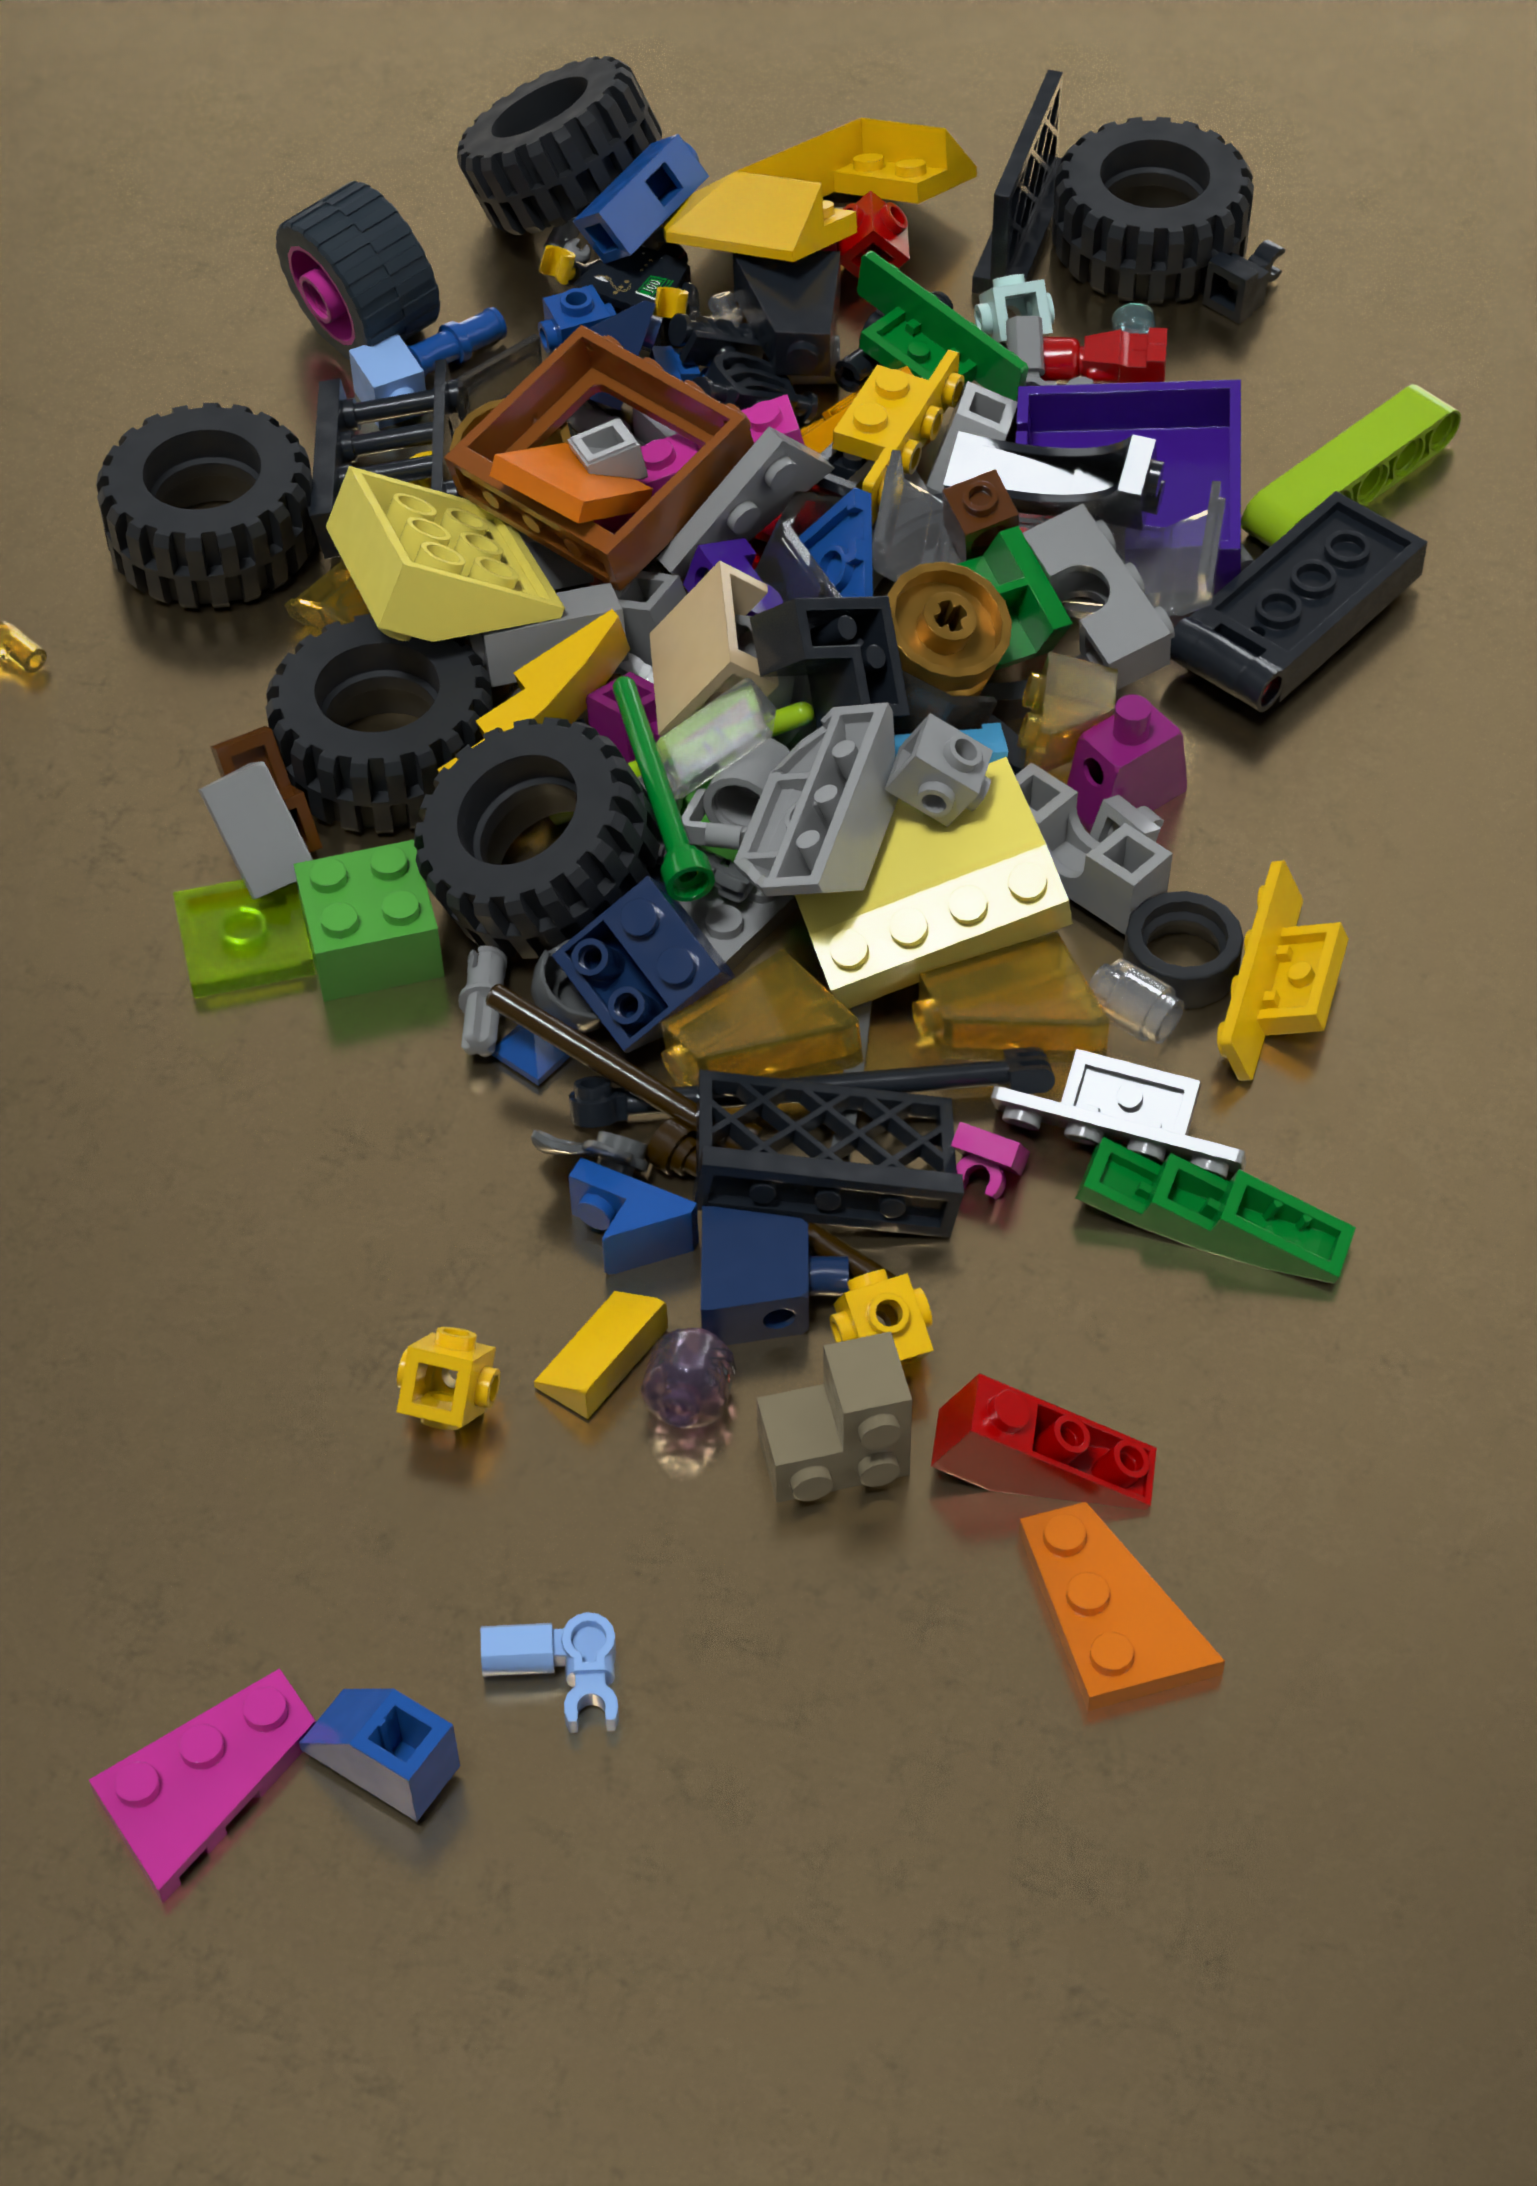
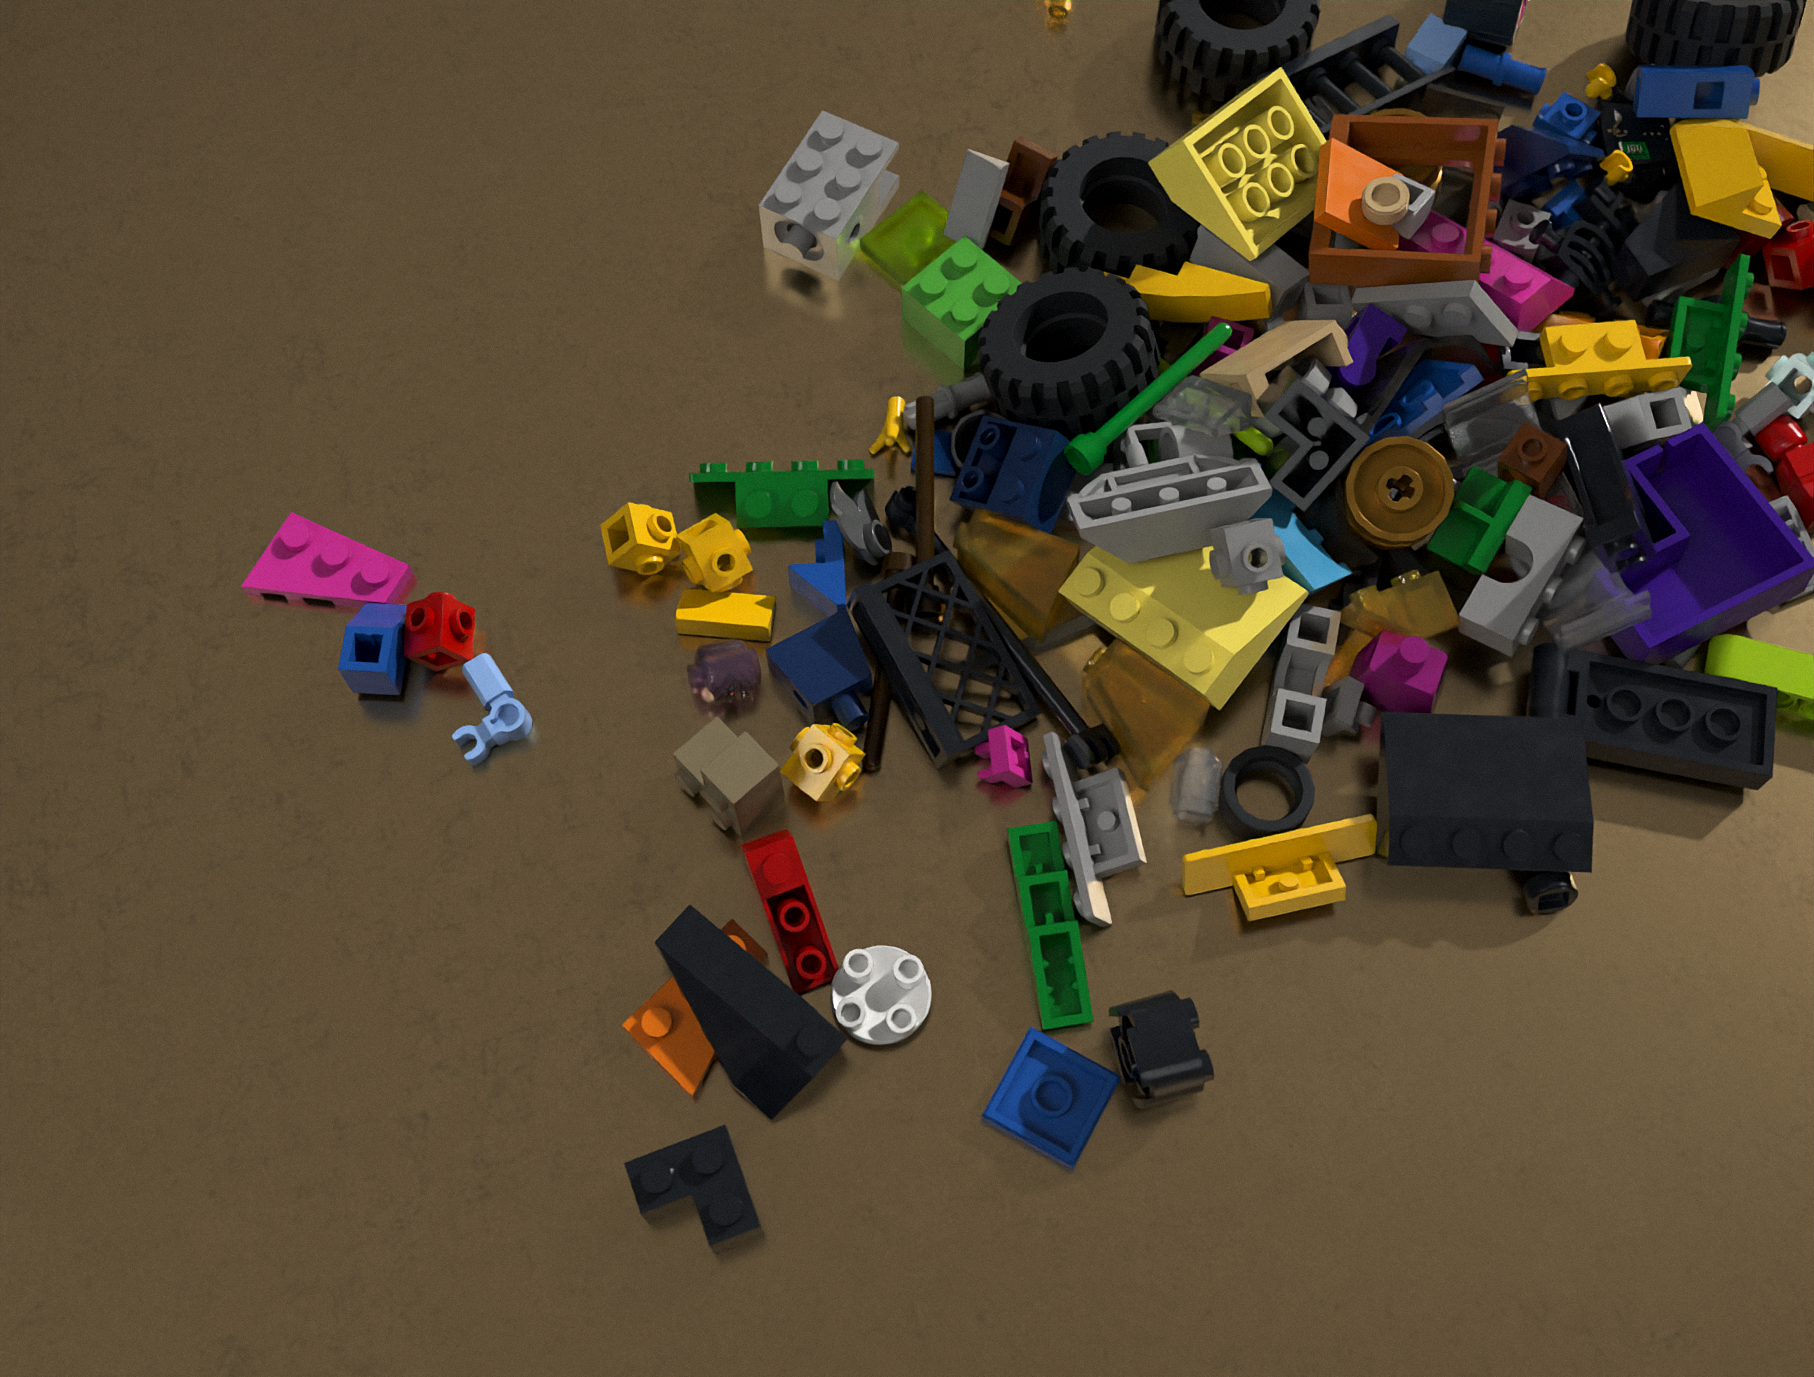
camera: 60 degrees right, 15 degrees up
none -> red brick [404,592,475,671]
none -> black brick [624,1124,765,1255]
none -> black wedge [654,905,847,1121]
none -> yellow brick [675,513,753,593]
none -> green bracket [689,459,874,528]
none -> light grey torso [759,110,900,281]
none -> white dish [830,946,932,1045]
none -> yellow bar [869,396,912,455]
none -> blue tile [981,1026,1122,1171]
none -> black brick [1109,990,1214,1109]
none -> tan tile [1361,177,1410,225]
none -> black slope [1375,712,1594,873]
none -> black tile [1523,871,1578,913]

